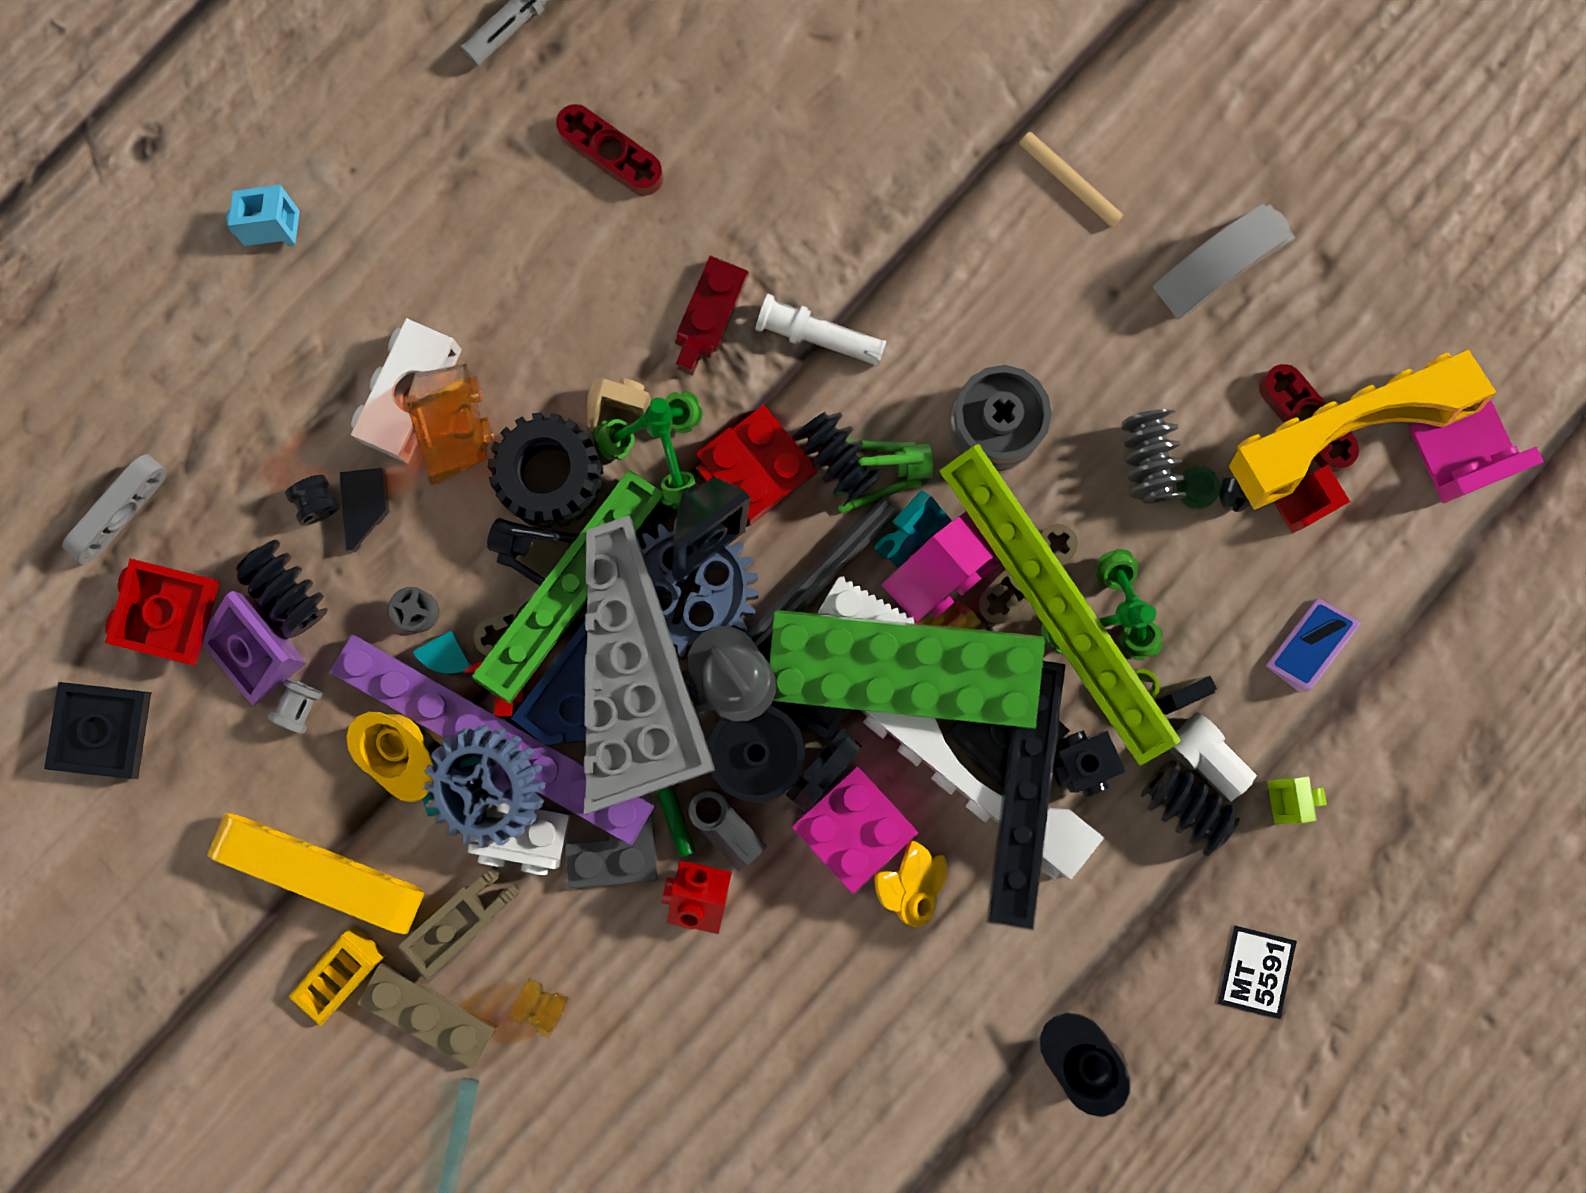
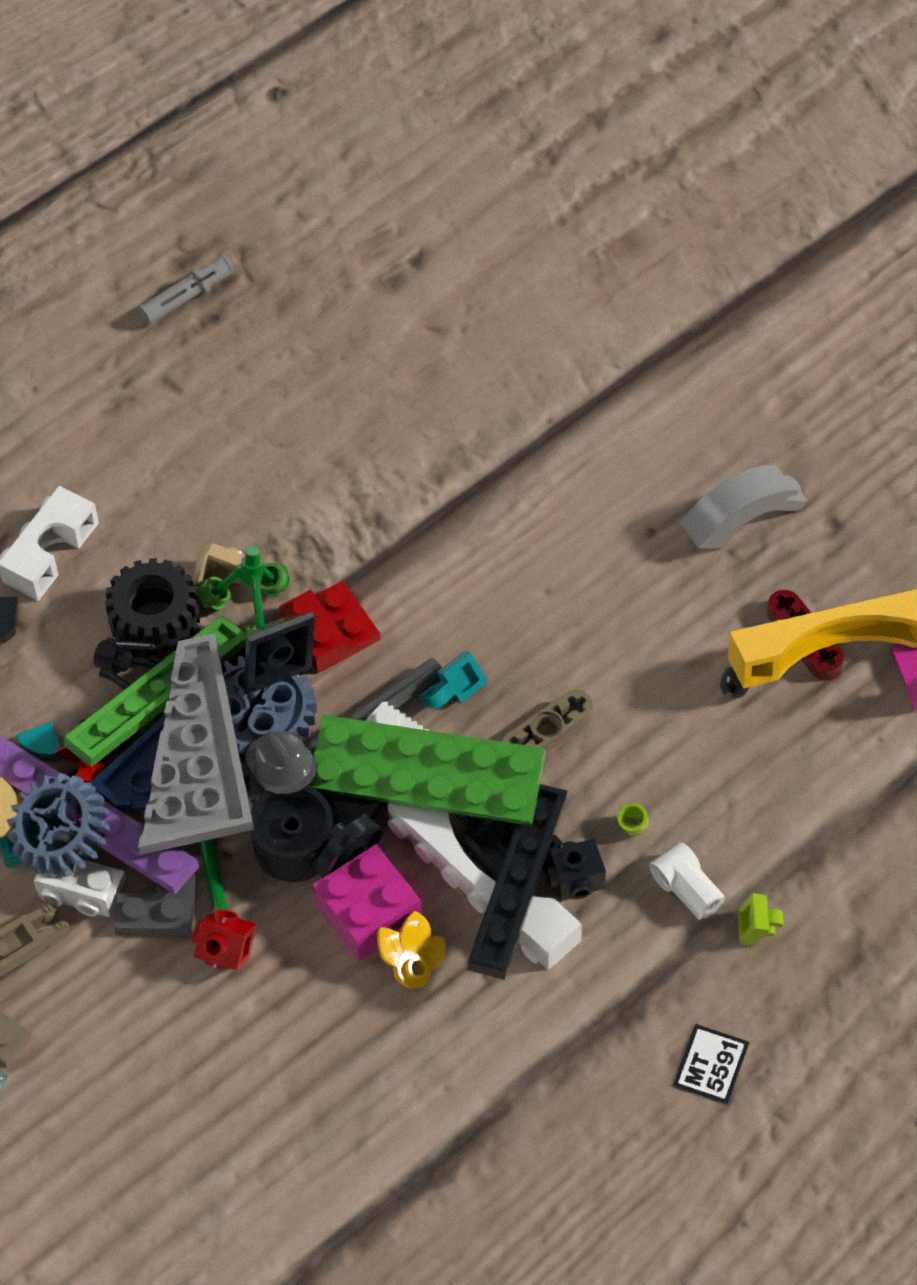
camera: 10 degrees right, 25 degrees down
dark grey wheel [388,587,439,633] -> none
clear orange slope [406,363,494,486] -> none
clear yellow wheel [509,978,570,1039] -> none
dark red beam [556,104,663,196] -> none
dark red hinge [675,256,749,376] -> none
dark grey piece [689,788,767,872] -> none
white pin [755,294,887,367] -> none
black piece [792,411,884,507] -> none
bright green plant [837,439,934,513] -> none
dark pink brick [882,511,1001,624] -> none
lime plate [940,444,1181,766] -> none
dark grey wheel [949,365,1052,471] -> none
tan bar [1019,131,1123,227] -> none
black piece [1040,1012,1131,1117] -> none
plant [1041,549,1163,661] -> none
dark grey piece [1121,409,1187,503] -> none
black piece [1141,760,1240,856] -> none
black tile [1154,676,1217,715] -> none
clear green plate [1176,466,1220,509] -> none
slope [1266,598,1361,693] -> none
red panel [1274,465,1351,534] -> none

